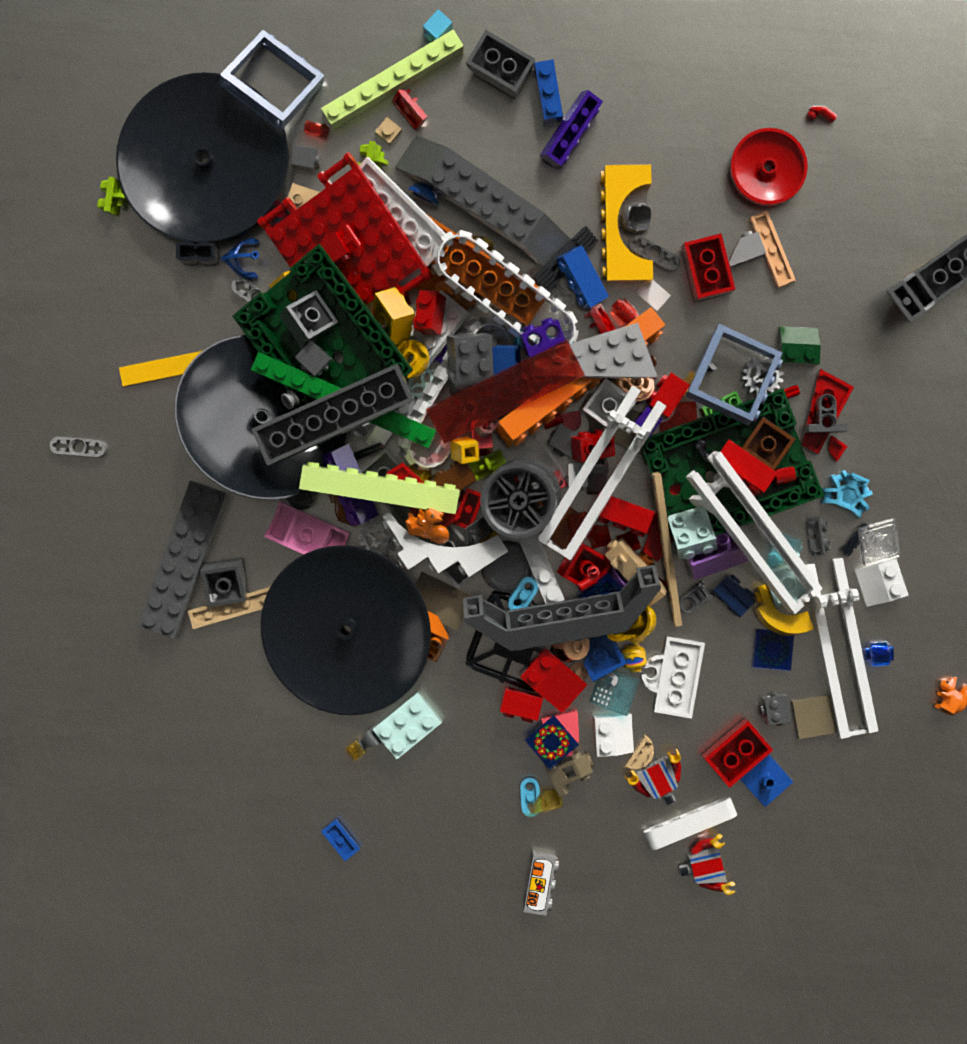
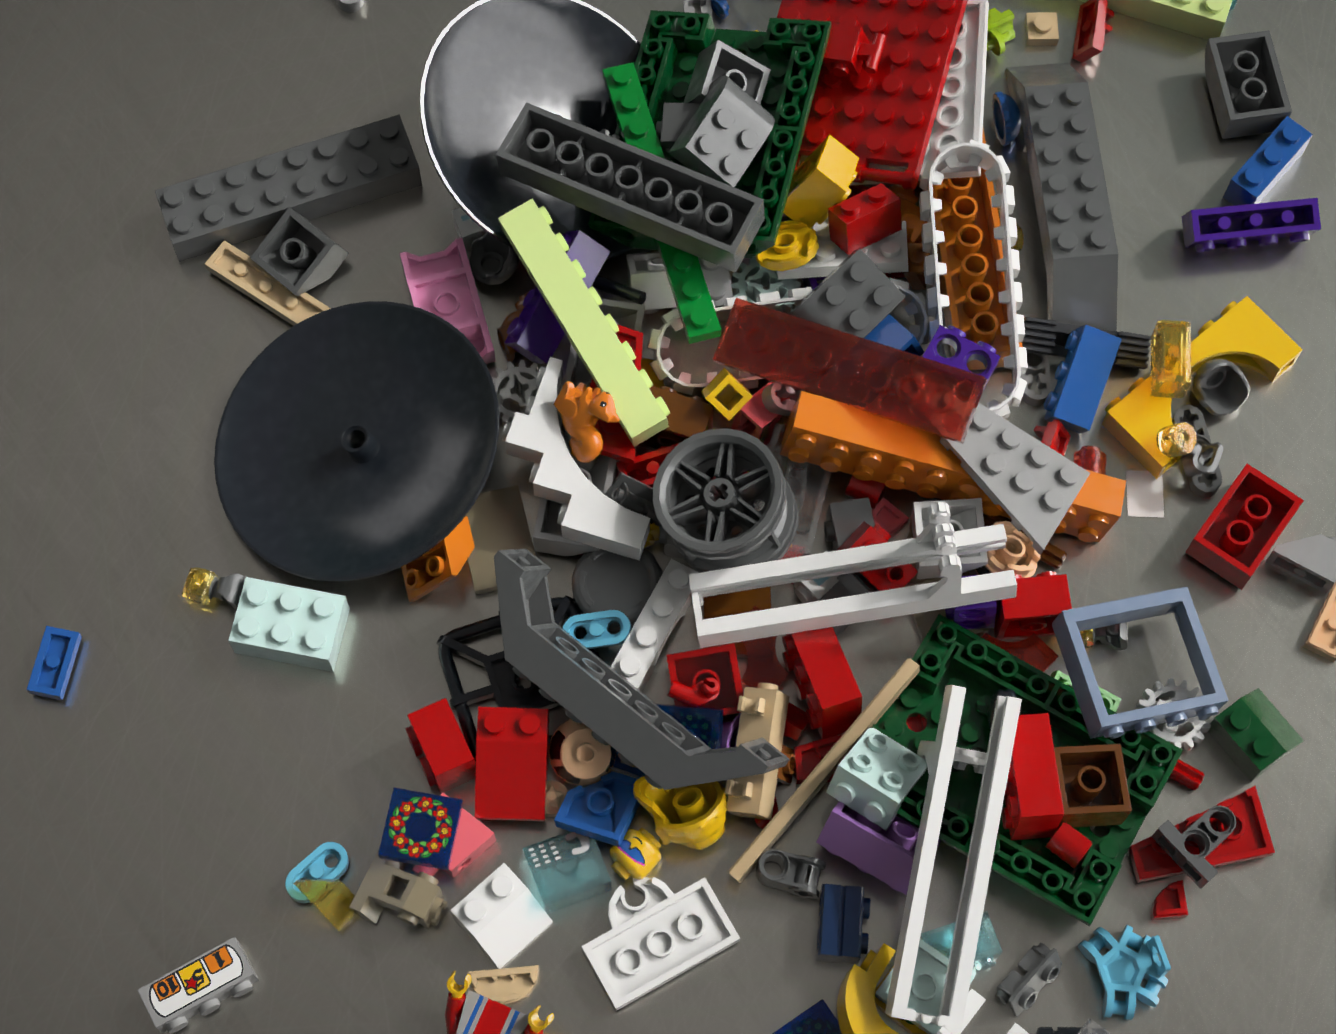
camera: 50 degrees right, 20 degrees down
none -> brick [669,75,775,187]
none -> clear yellow brick [1151,320,1191,398]
none -> leg [1156,422,1223,477]

